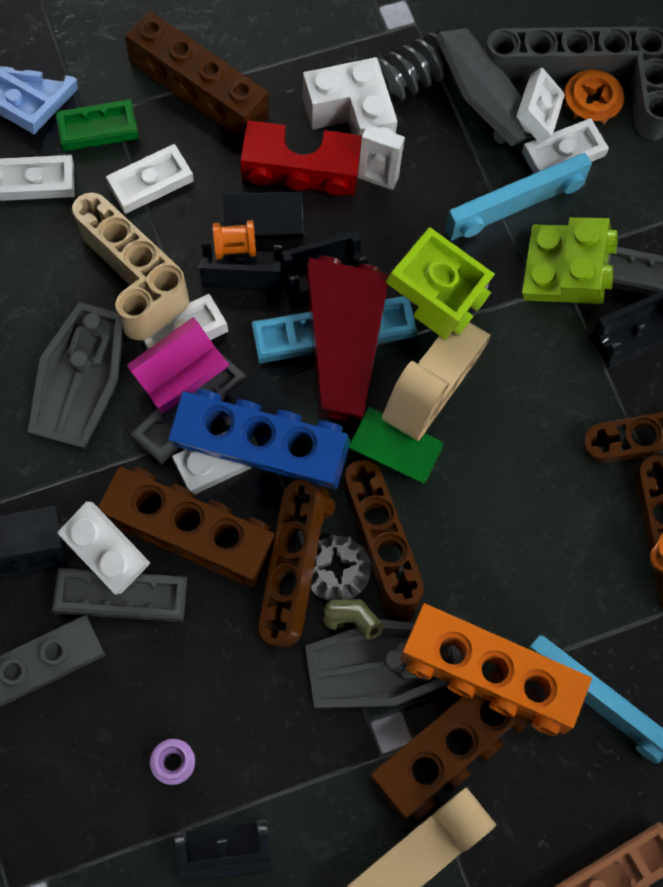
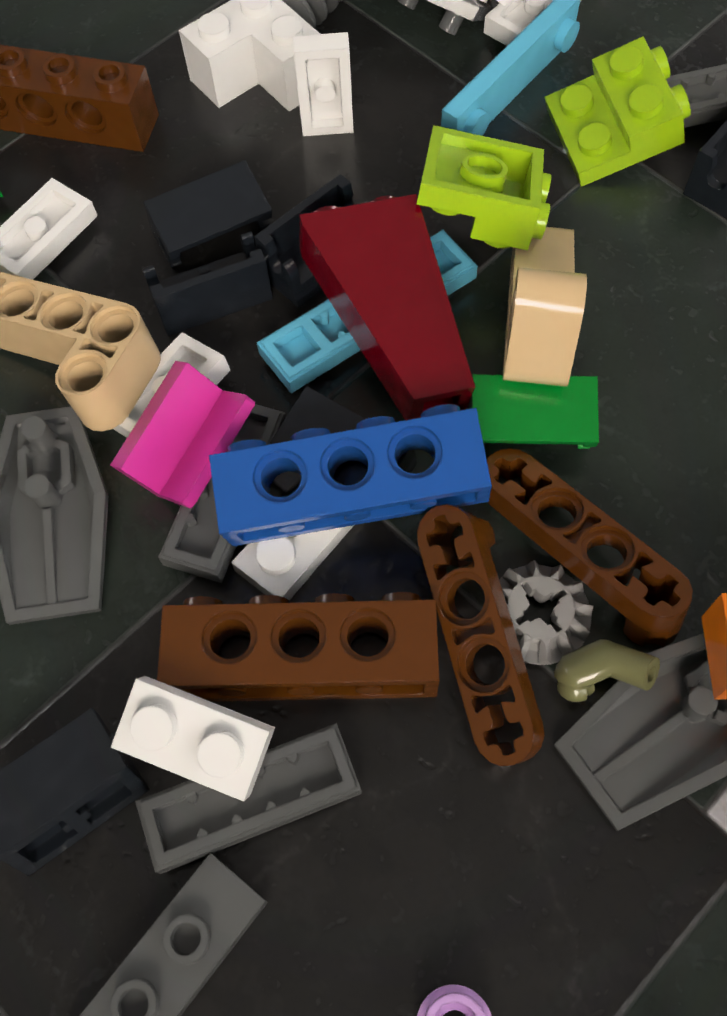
camera: 15 degrees left, 5 degrees down
orange bush [213,220,256,260] -> none
red arch [241,120,363,196] -> none

